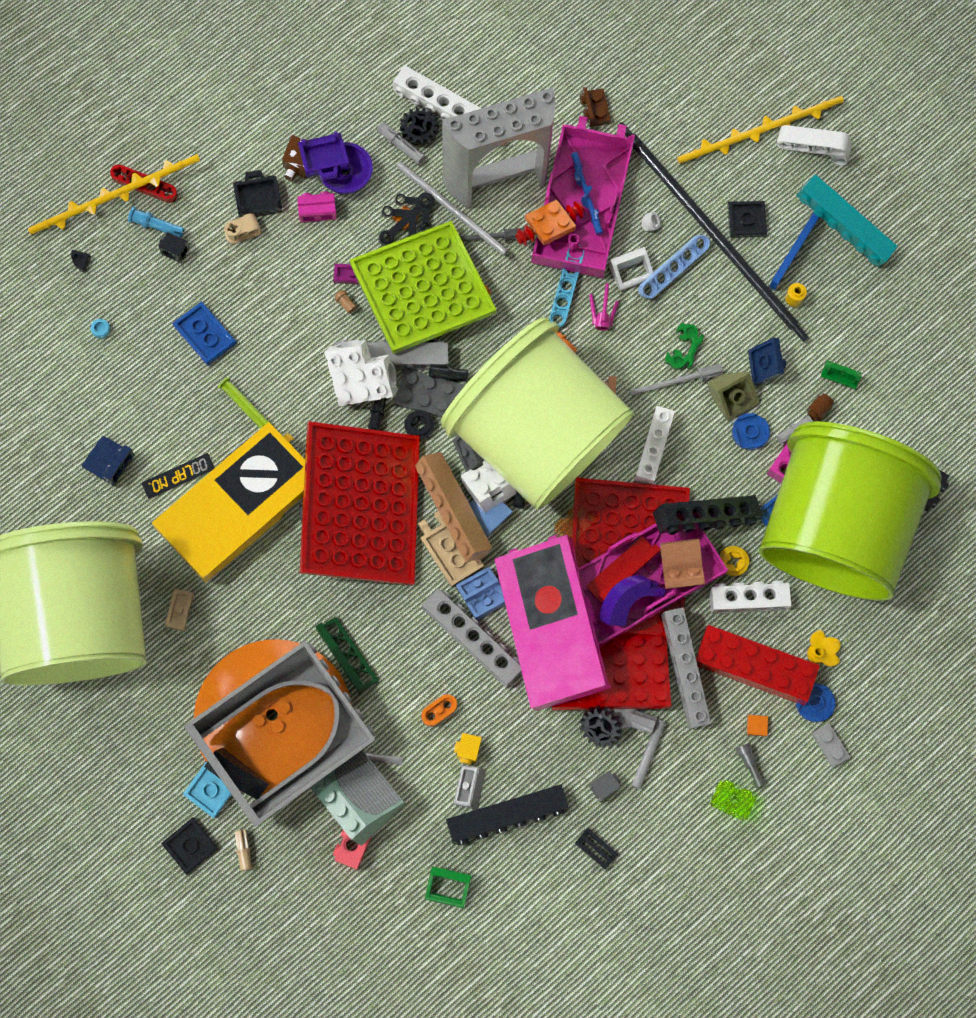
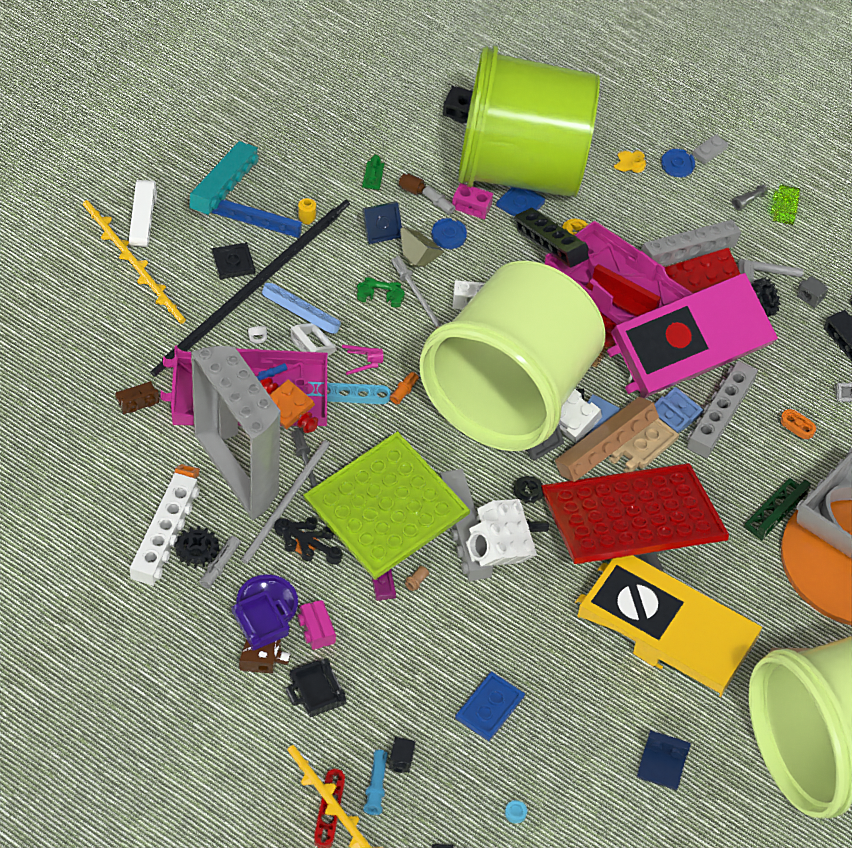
camera: 105 degrees left, 20 degrees down
black sticker [141,453,215,499] -> none
lime axle [218,377,271,429] -> none
tan piece [224,214,262,244] -> none
dark grey plate [394,369,465,418] -> none
black pin [429,365,468,381] -> none
yellow brick [454,733,482,765] -> none
dark purple arch [599,575,666,626] -> none
nougat bracket [660,539,705,589] -> none
red brick [695,625,820,706] -> none
white brick [709,581,791,614] -> none
orange tile [747,715,768,737] -> none

